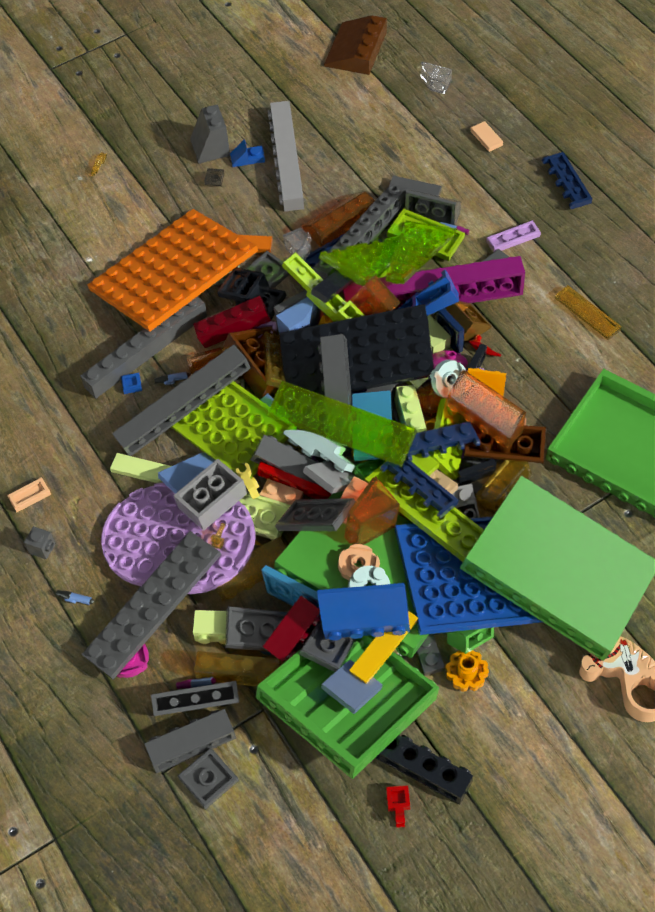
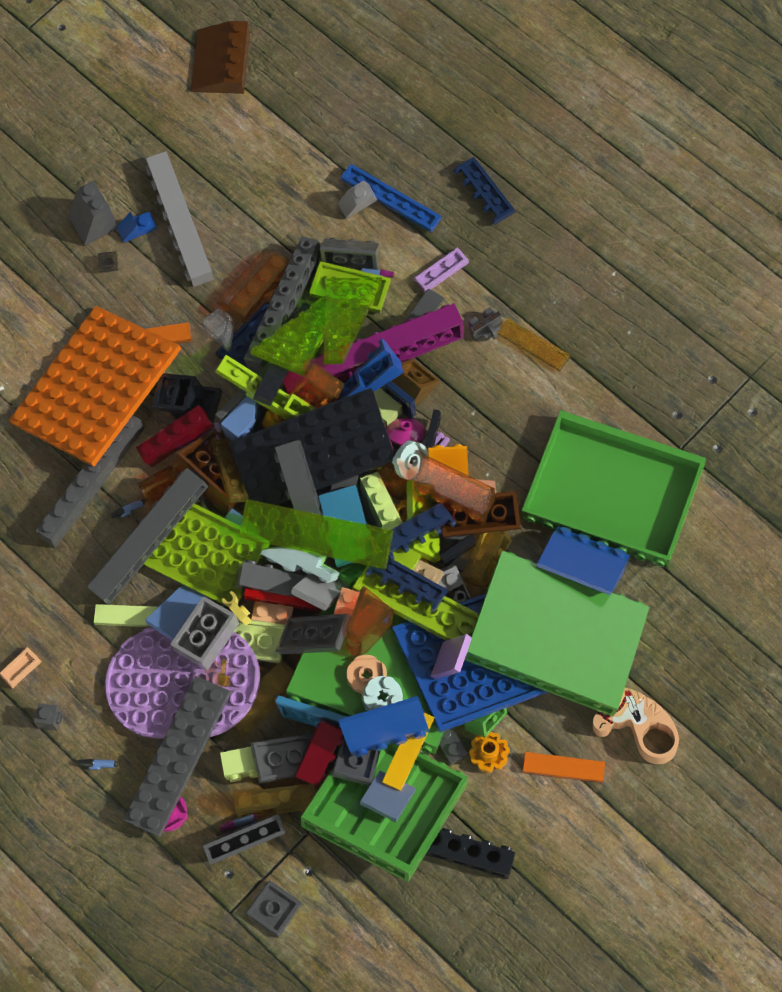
camera: 10 degrees left, 10 degrees up
blue tile [121,373,142,394] -> none
dark grey brick [144,709,236,773] -> none
dark grey tile [246,251,290,289] -> none
red plate [386,785,410,828] -> none
dark grey tile [389,176,442,196] -> none
clear slope [421,62,452,94] -> none
red bar [469,334,501,357] -> none
light nougat tile [471,121,503,152] -> none
none -> light grey slope [338,180,378,219]
none -> blue plate [341,164,441,233]
none -> lavender tile [431,634,472,679]
none -> dark grey hips [468,307,503,341]
none -> orange tile [523,752,605,783]
none -> blue slope [537,527,630,595]

